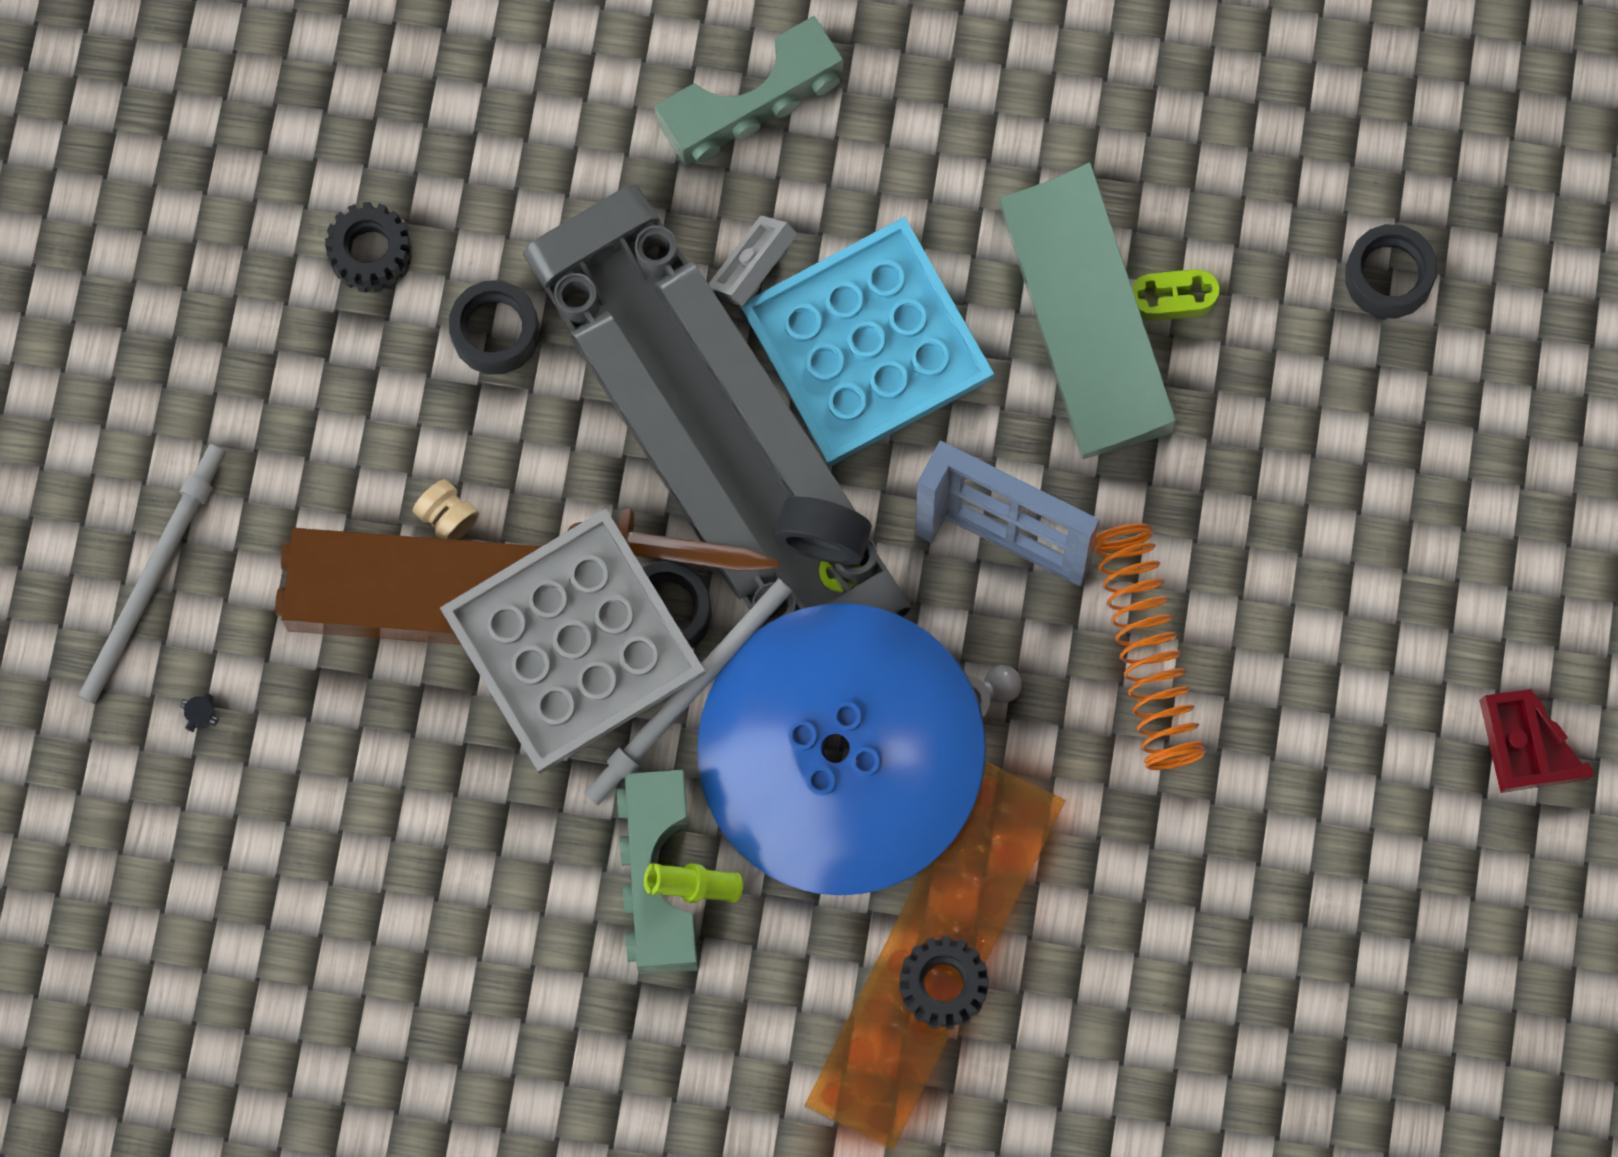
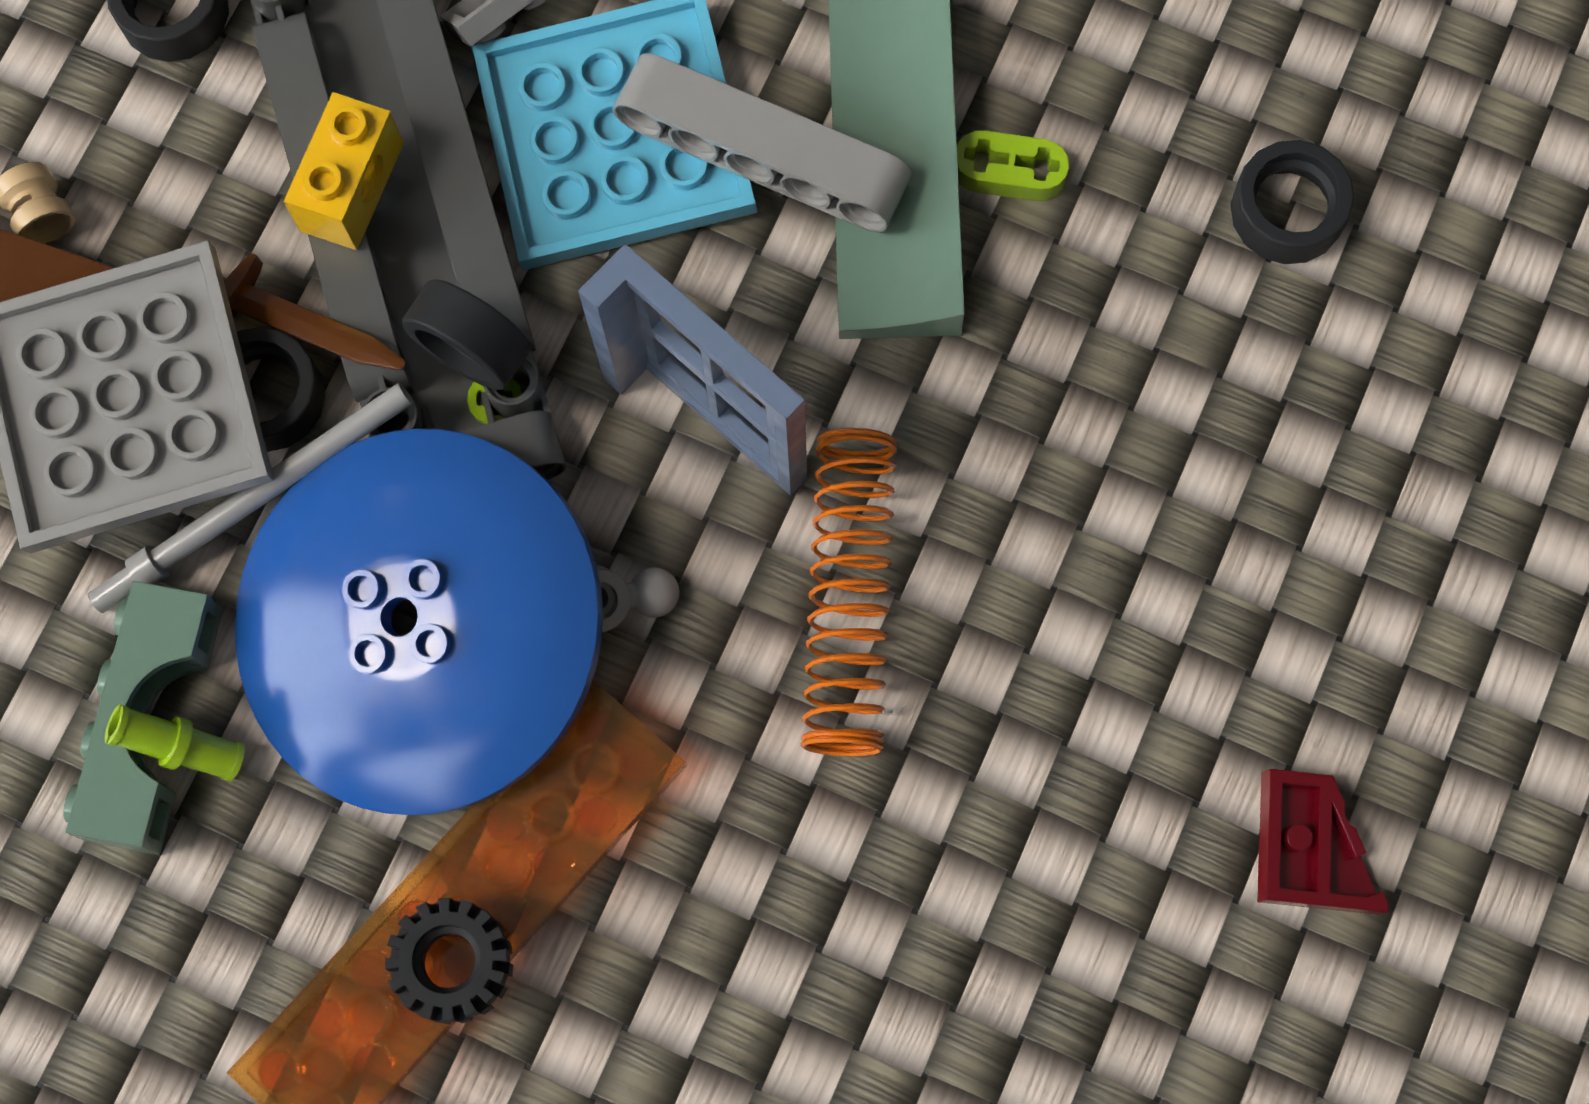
camera: 15 degrees right, 0 degrees up
none -> yellow brick [283,92,404,251]
none -> light grey beam [612,53,912,232]

